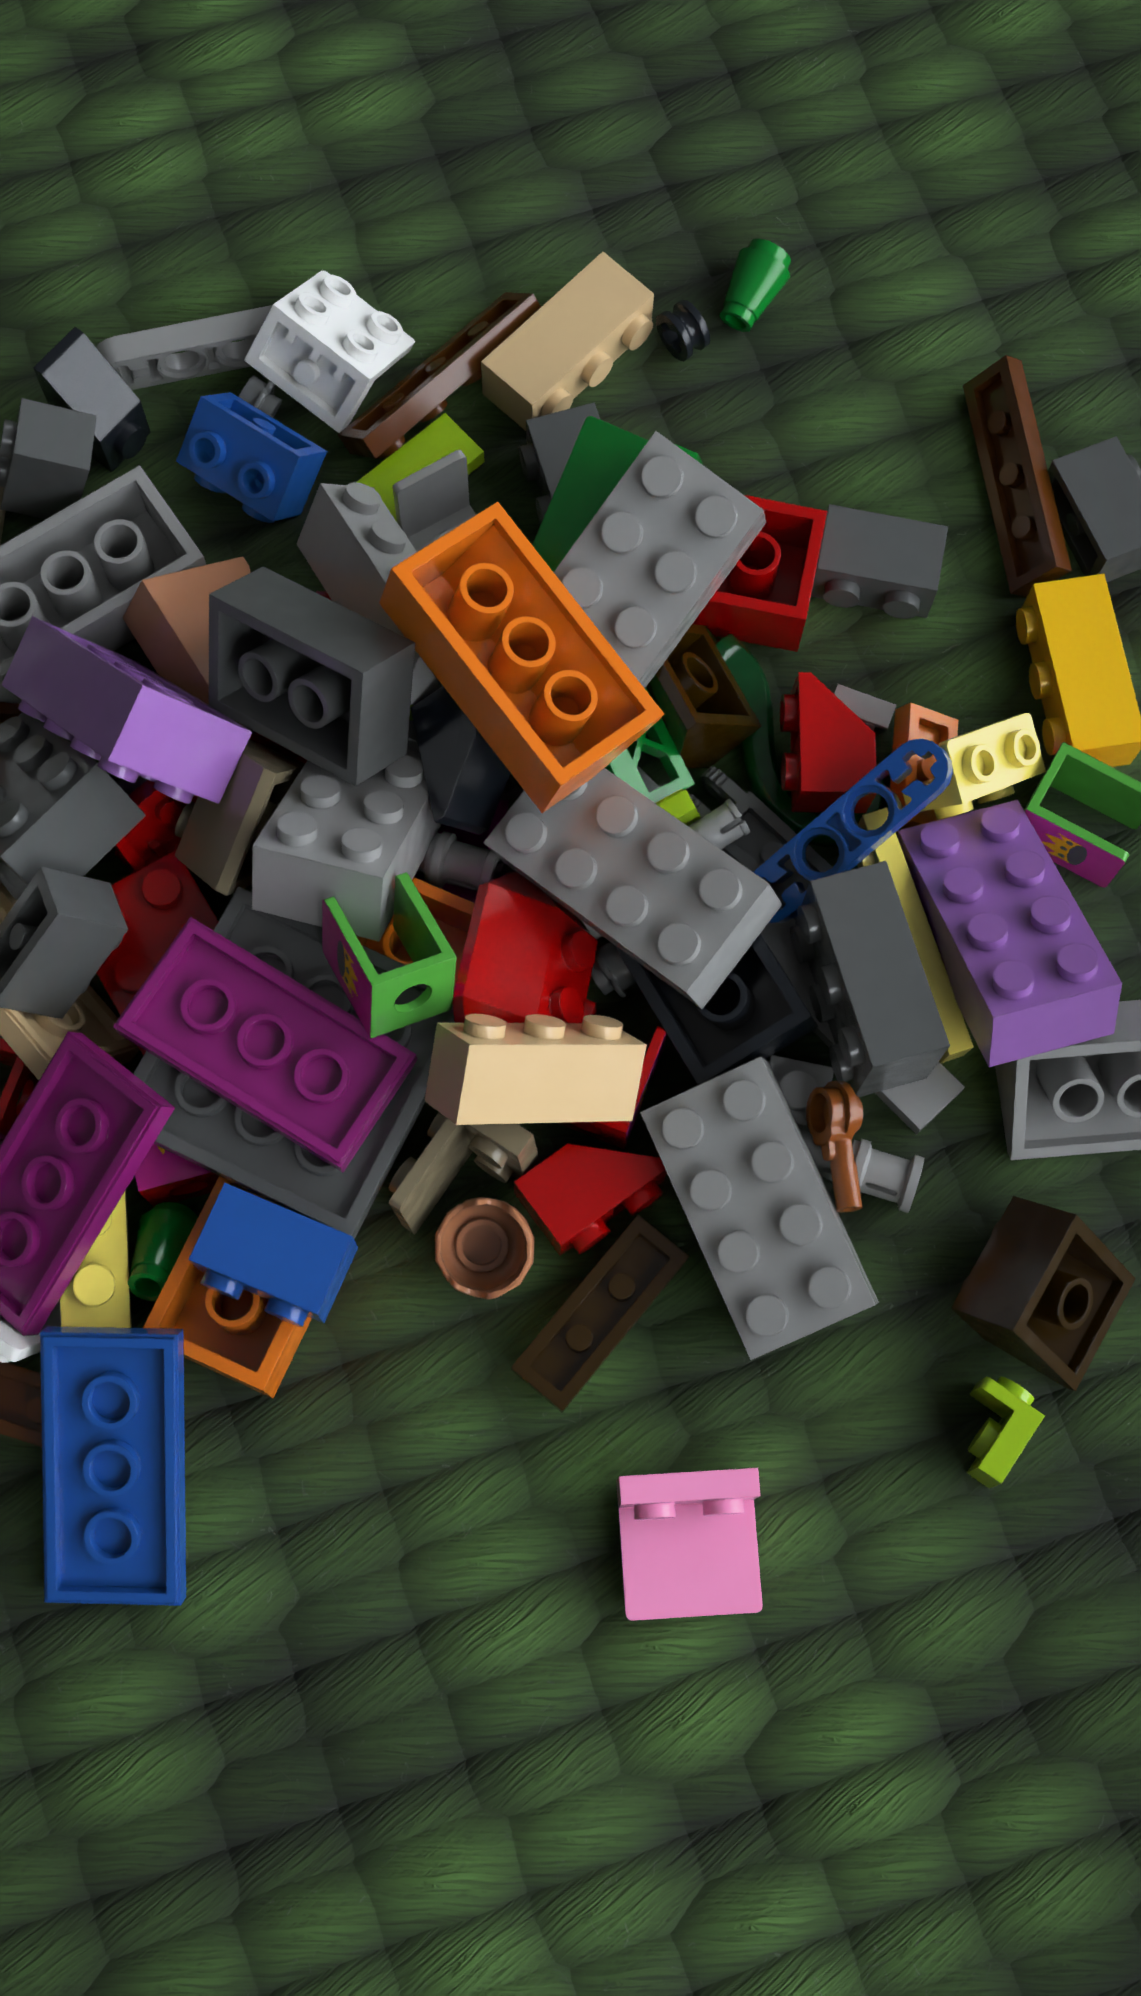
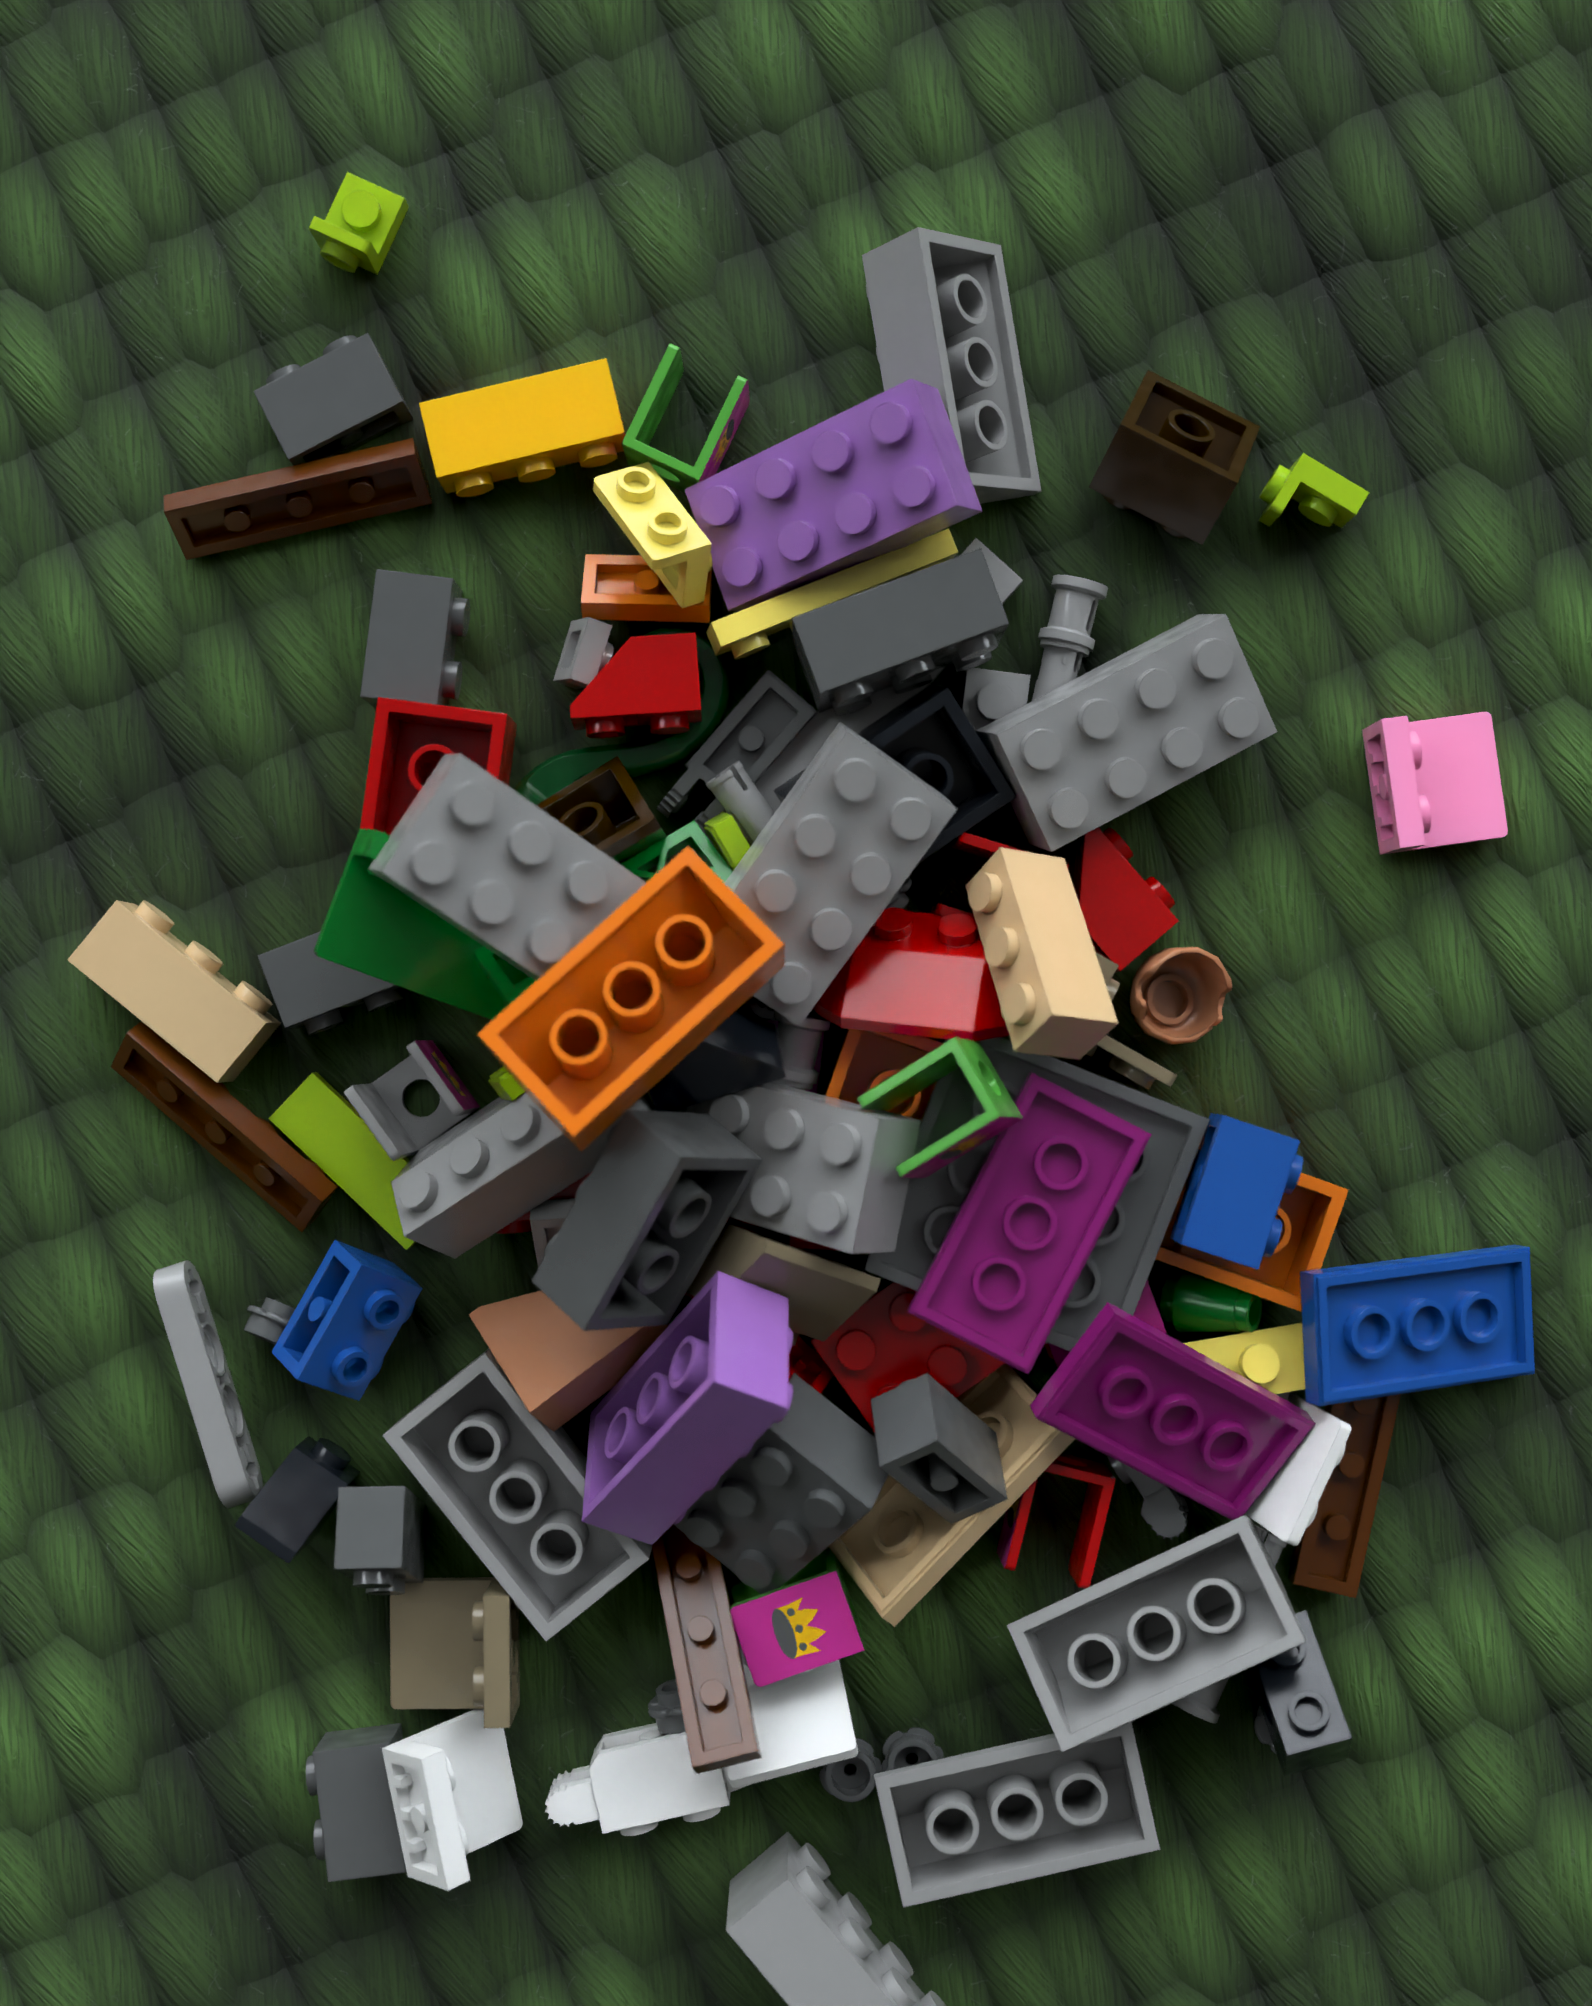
camera: 90 degrees left, 15 degrees up
white bracket [244,271,415,433] -> none
dark brown plate [511,1215,689,1413] -> none
black bush [656,299,710,362] -> none
green cone [720,238,791,332] -> none
blue beam [753,739,953,923] -> none
dark orange plate [806,1081,863,1212] -> none

